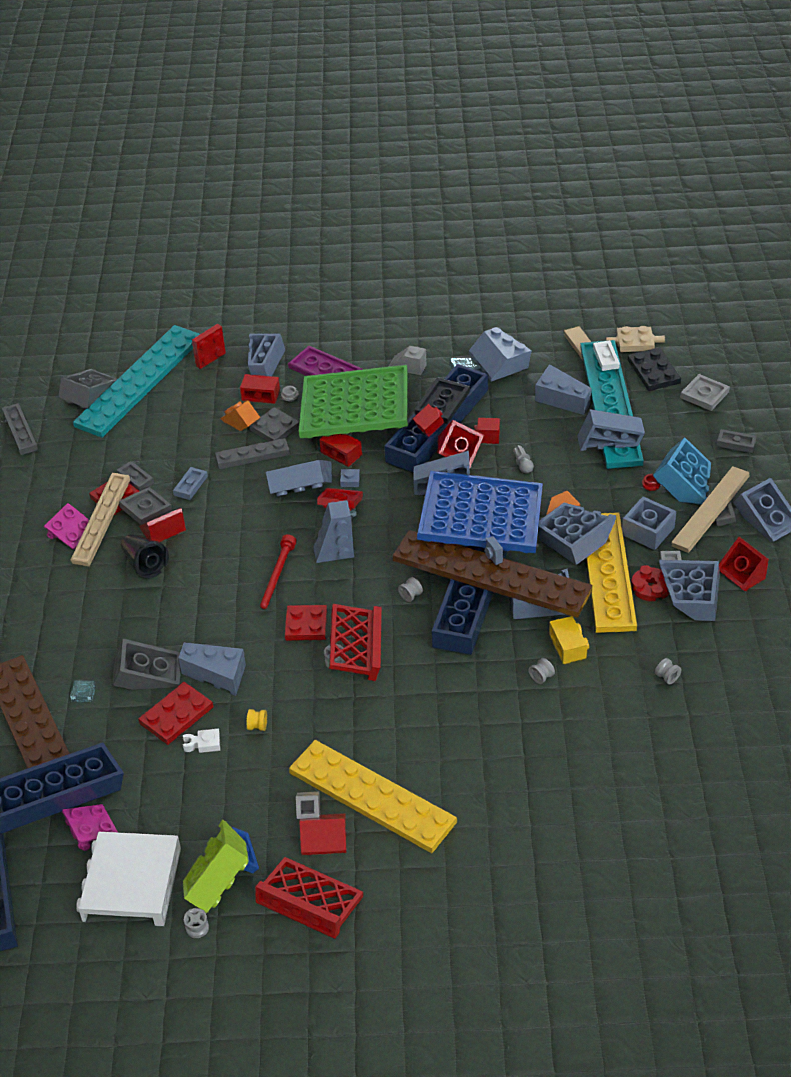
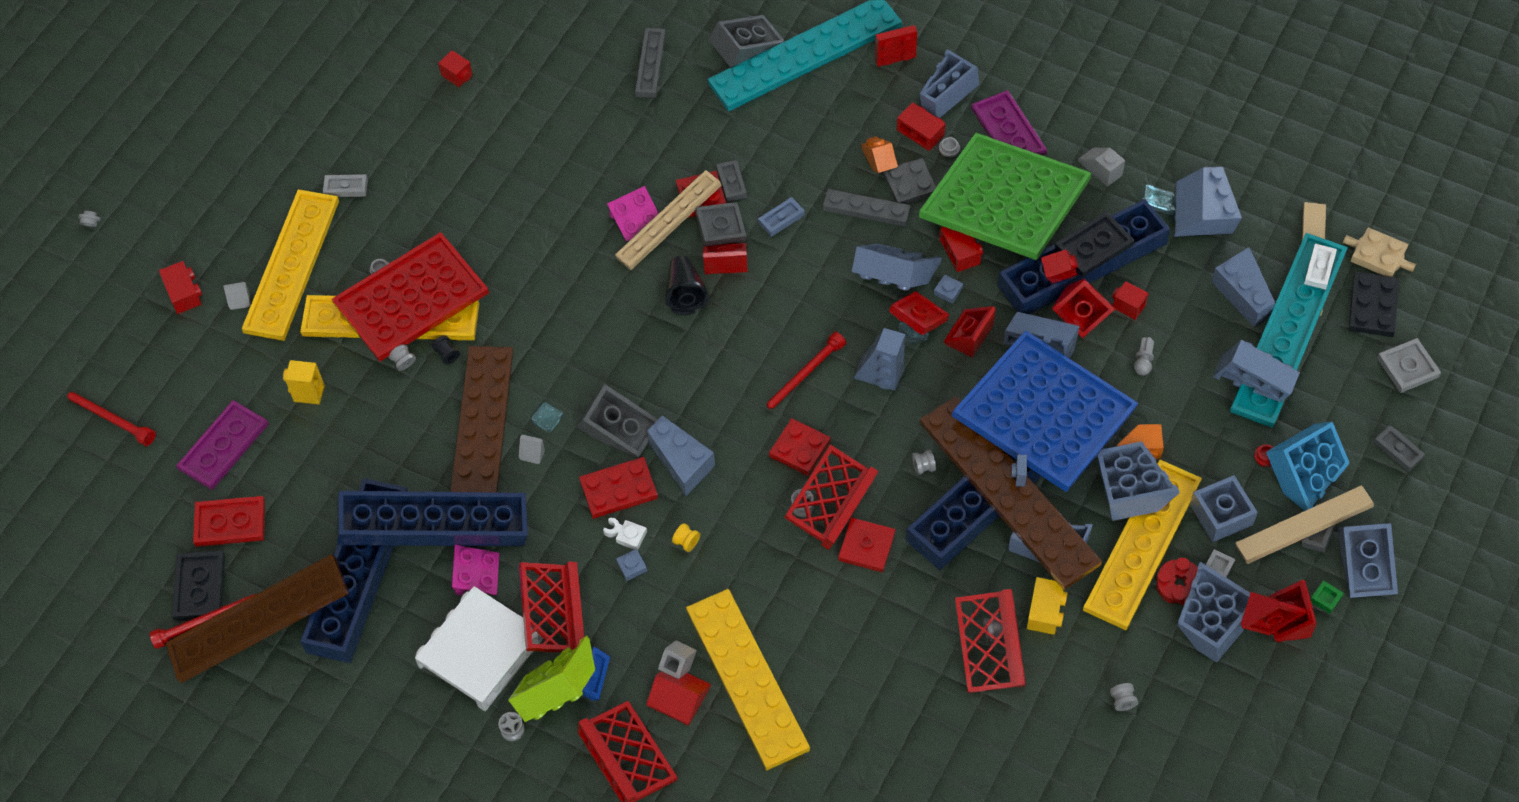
camera: 30 degrees right, 15 degrees up
none -> light grey slope [519,435,545,464]
none -> red fence [519,561,584,653]
none -> sand blue plate [616,549,647,581]
none -> red plate [838,517,896,573]
none -> red slope [943,306,996,358]
none -> red fence [955,589,1026,693]
none -> red slope [1241,592,1307,635]
none -> green plate [1310,580,1344,614]

